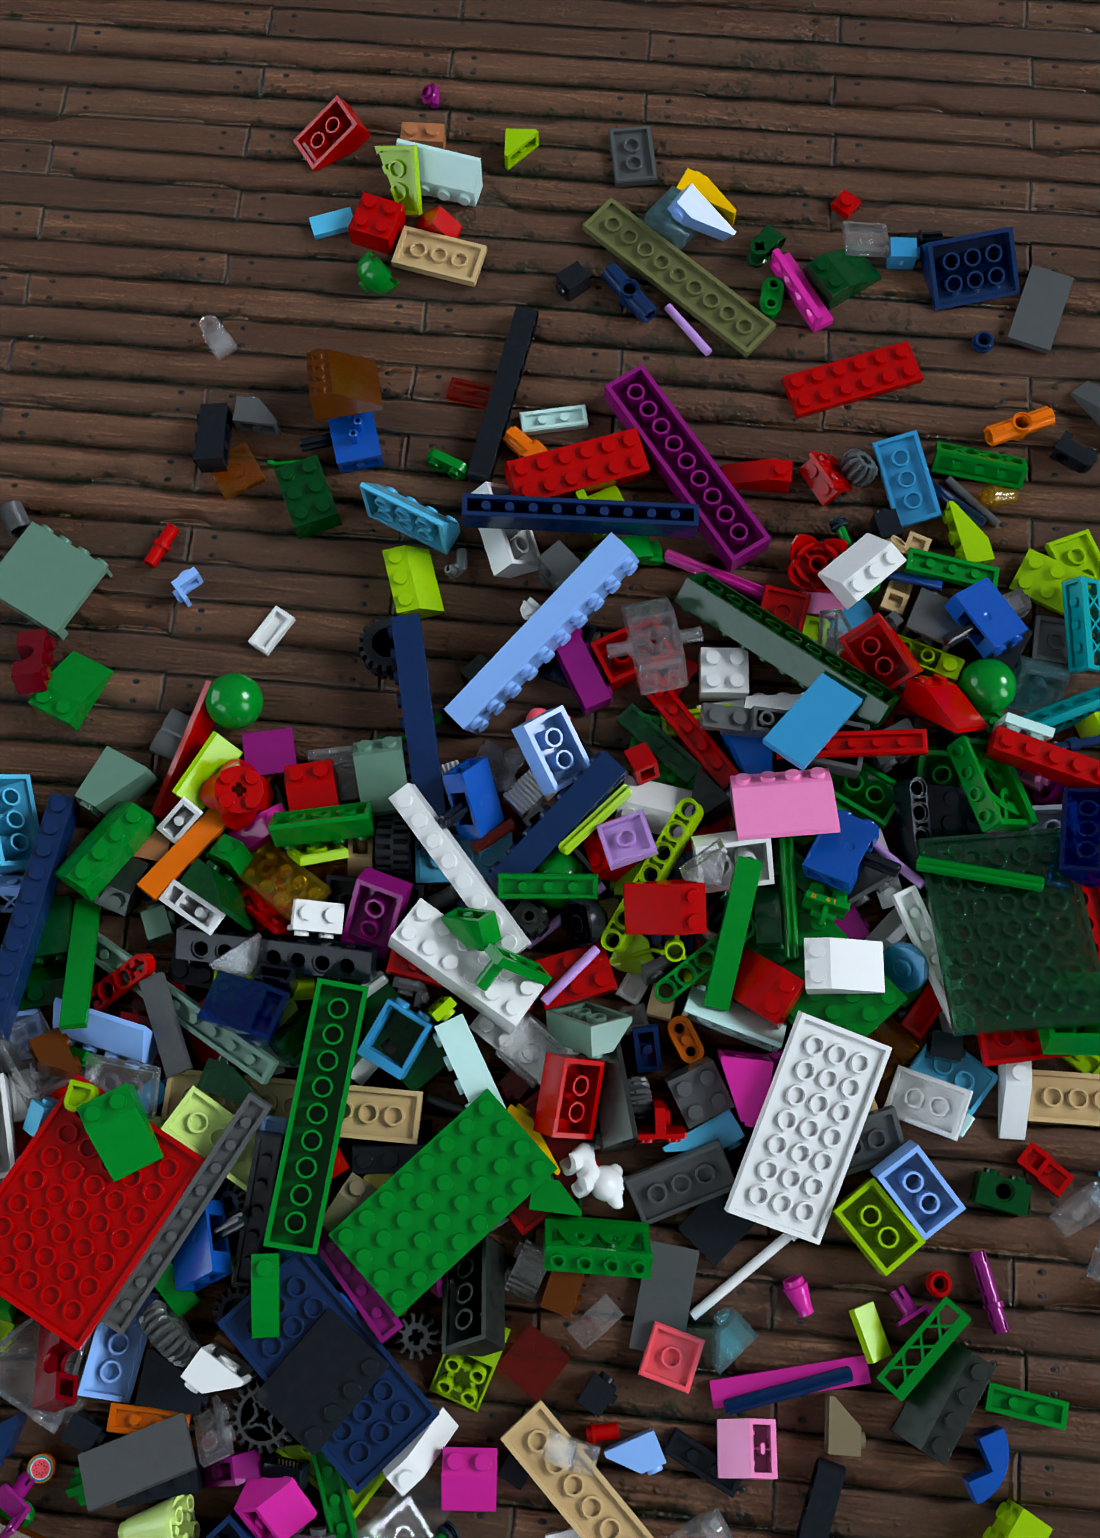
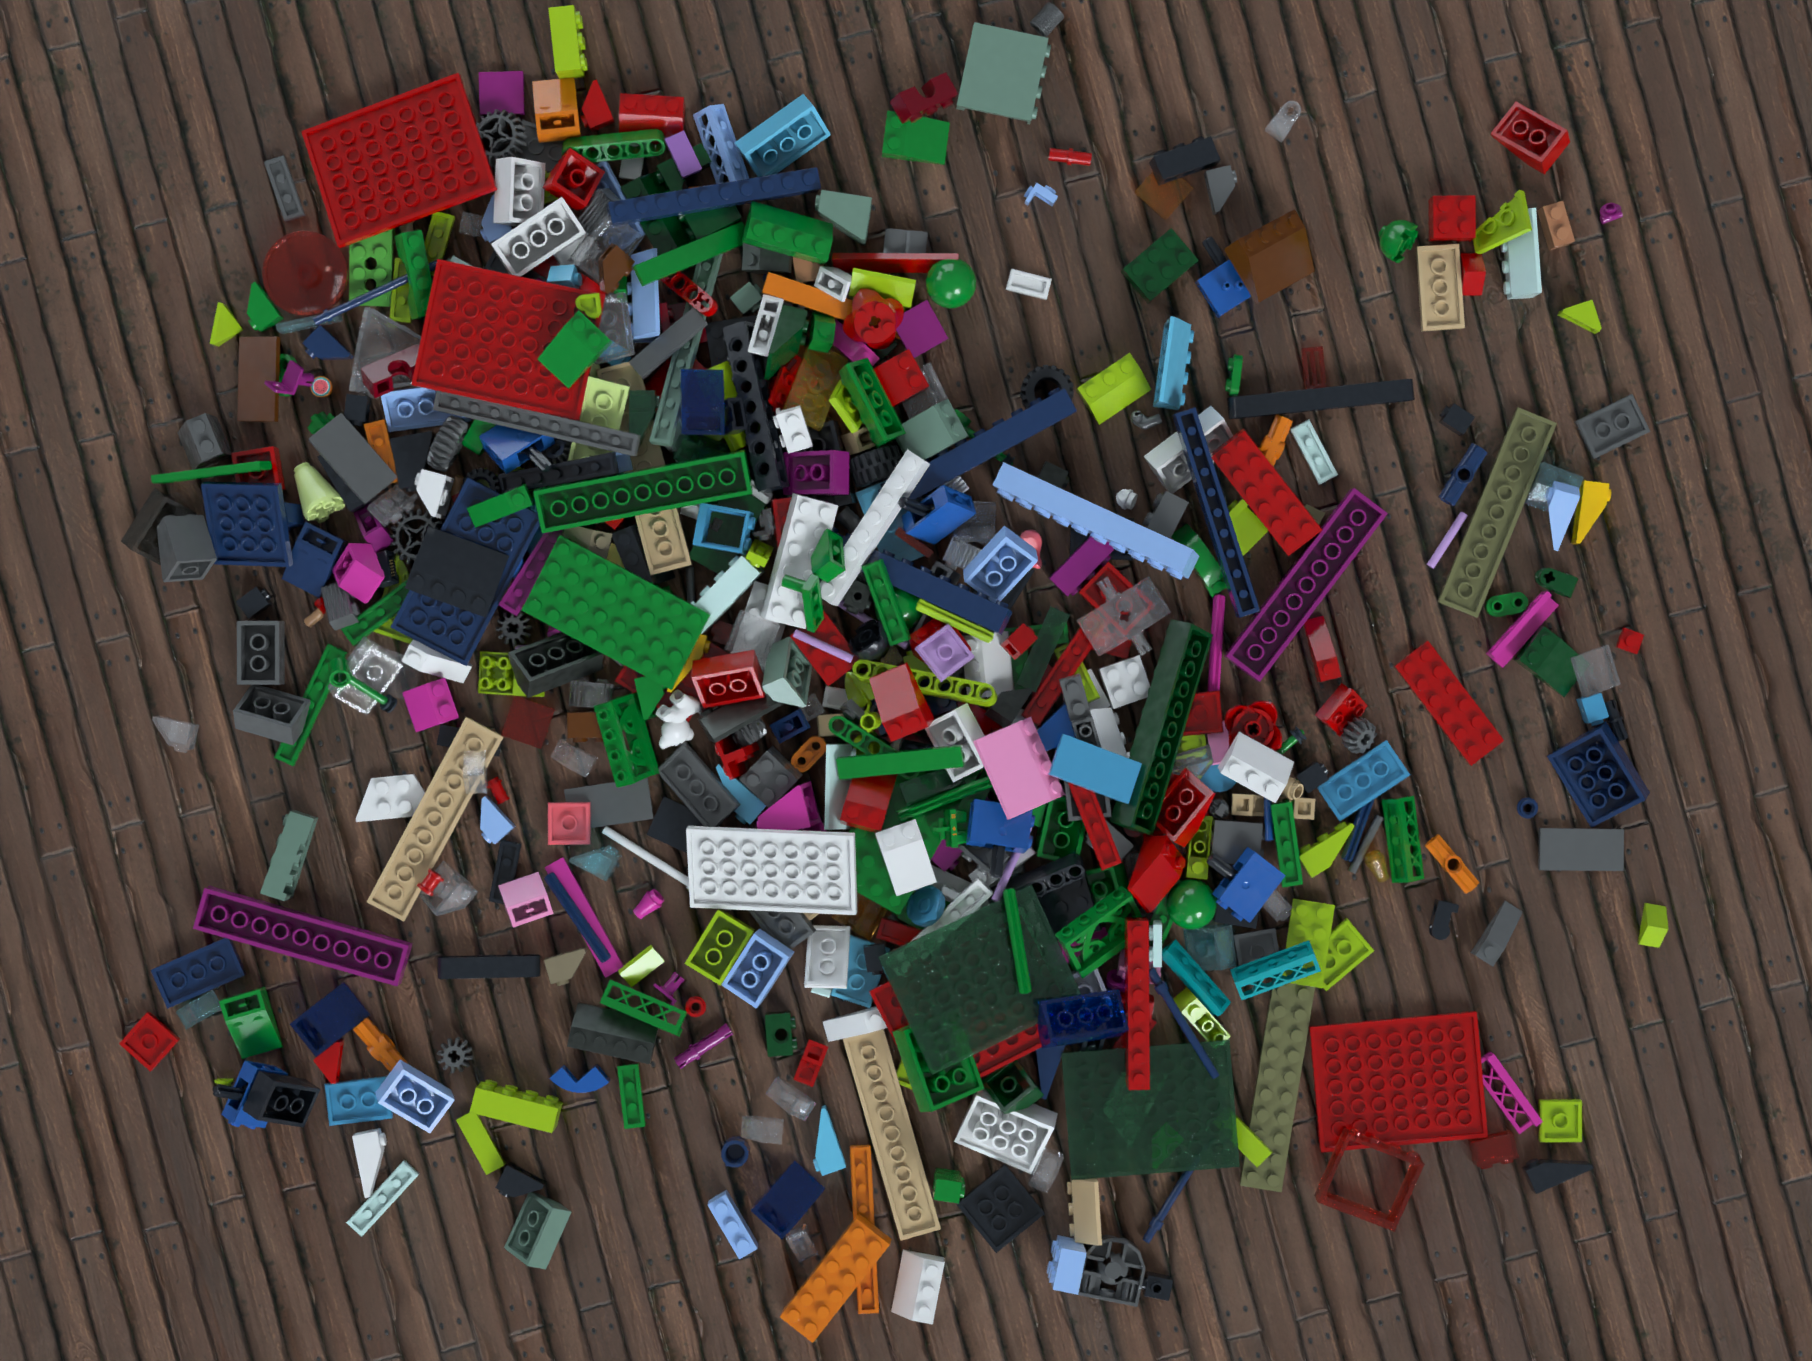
camera: 70 degrees right, 15 degrees up
clear slope [210,933,262,977] -> none
green hinge [266,457,308,468] -> none
medium azure tile [309,207,353,240] -> none
black brick [576,1371,618,1418] -> none
clear slope [679,838,727,884] -> none

